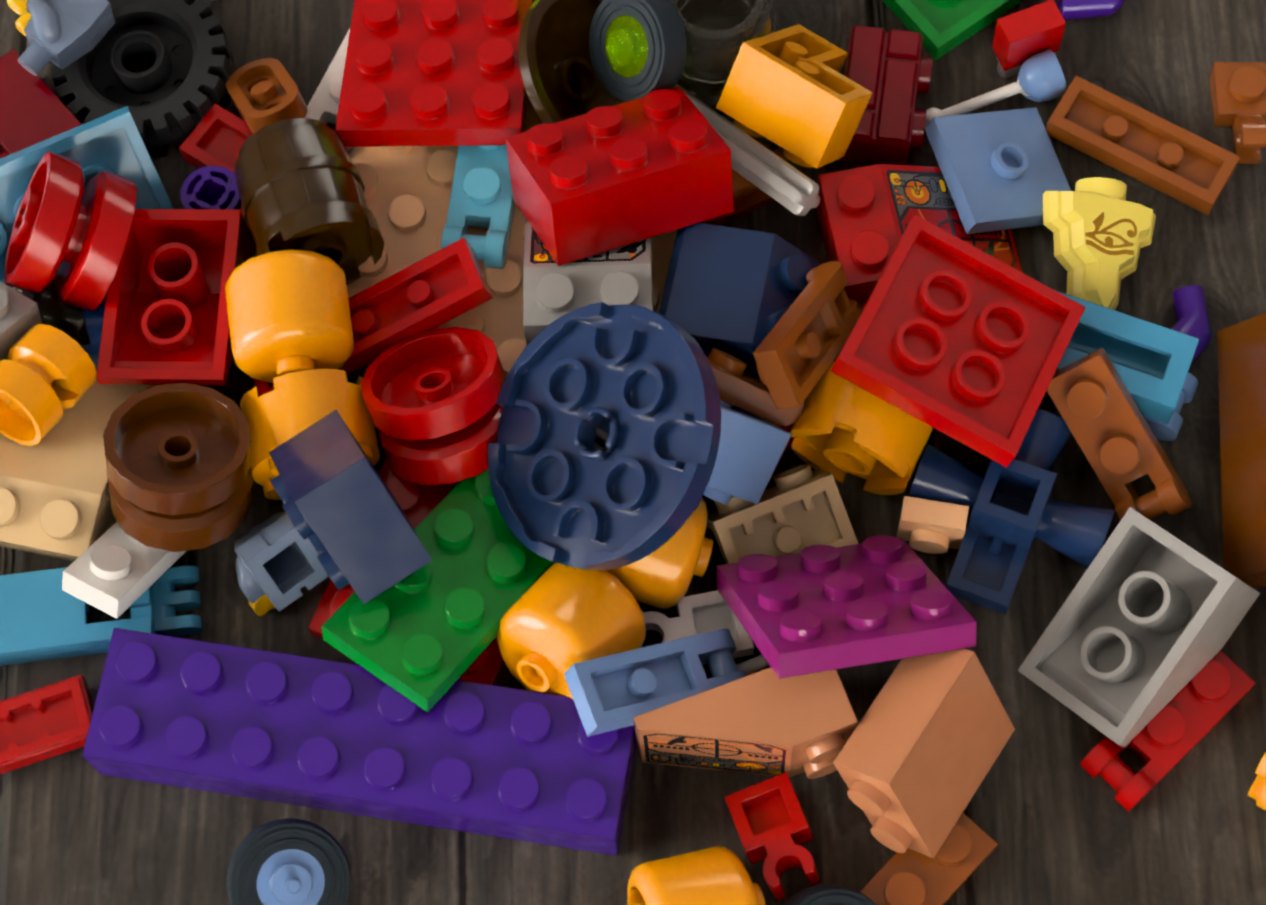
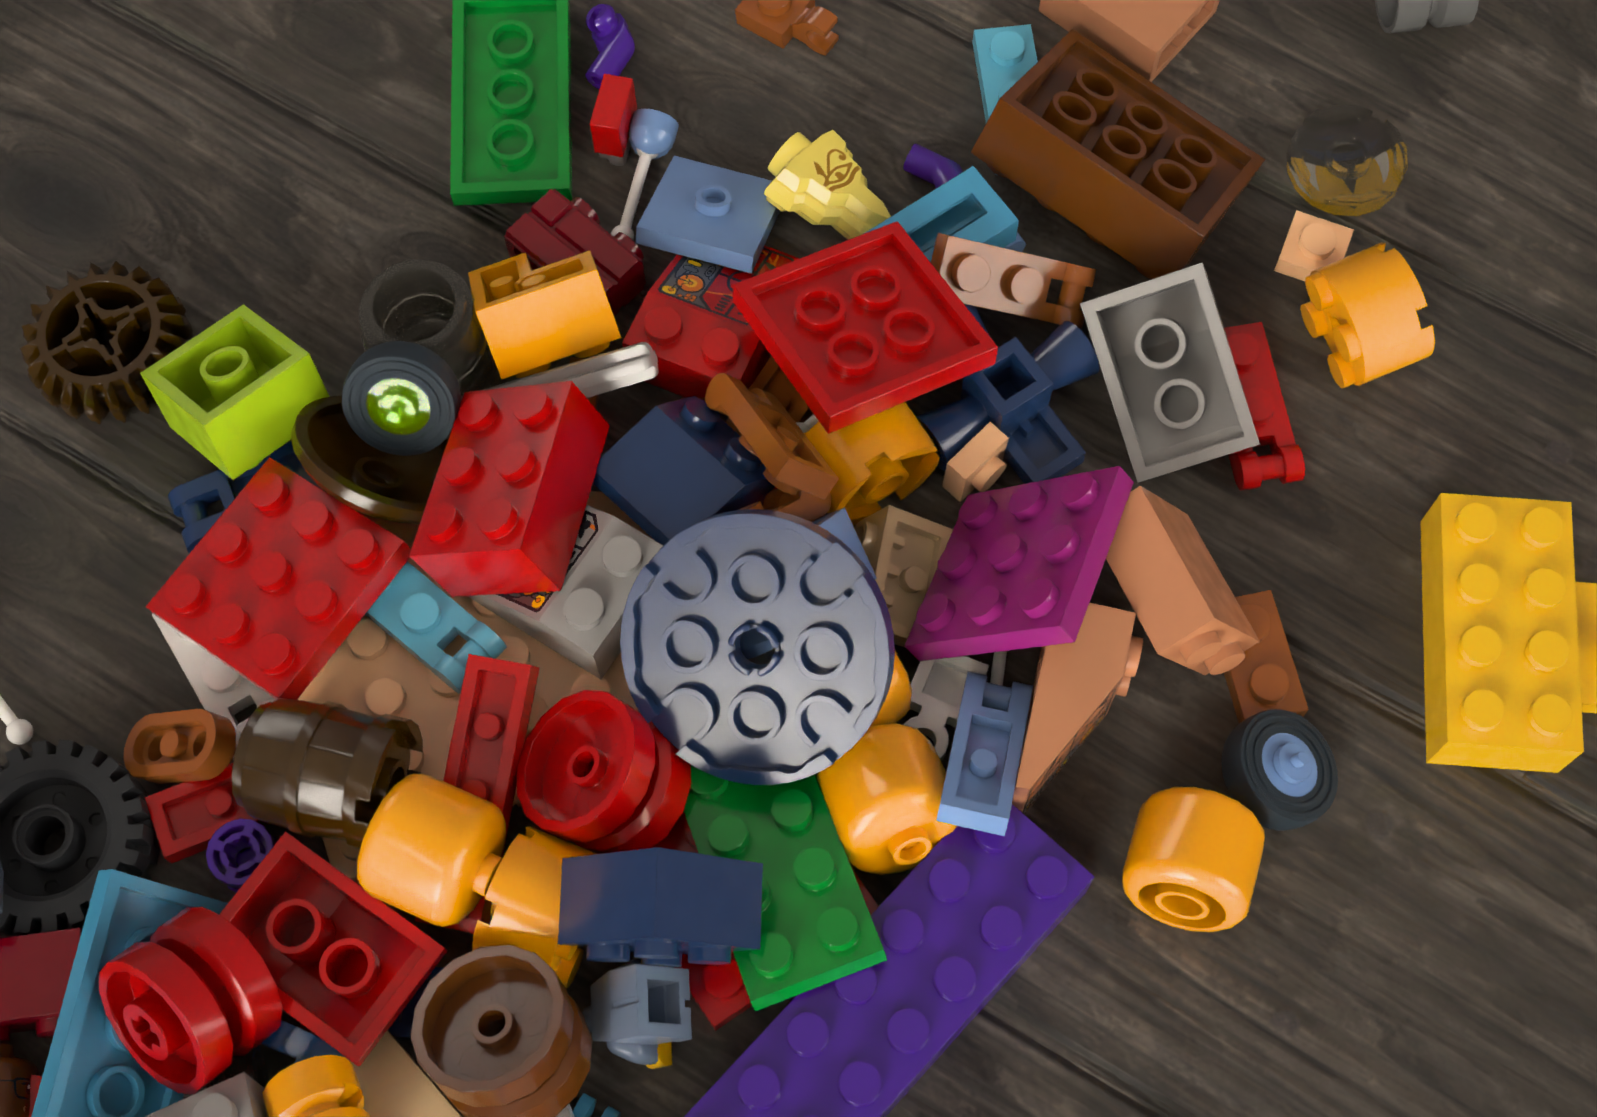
camera: 60 degrees left, 0 degrees up
red plate [725,772,819,900] -> none
dark orange plate [1046,75,1240,216] -> none

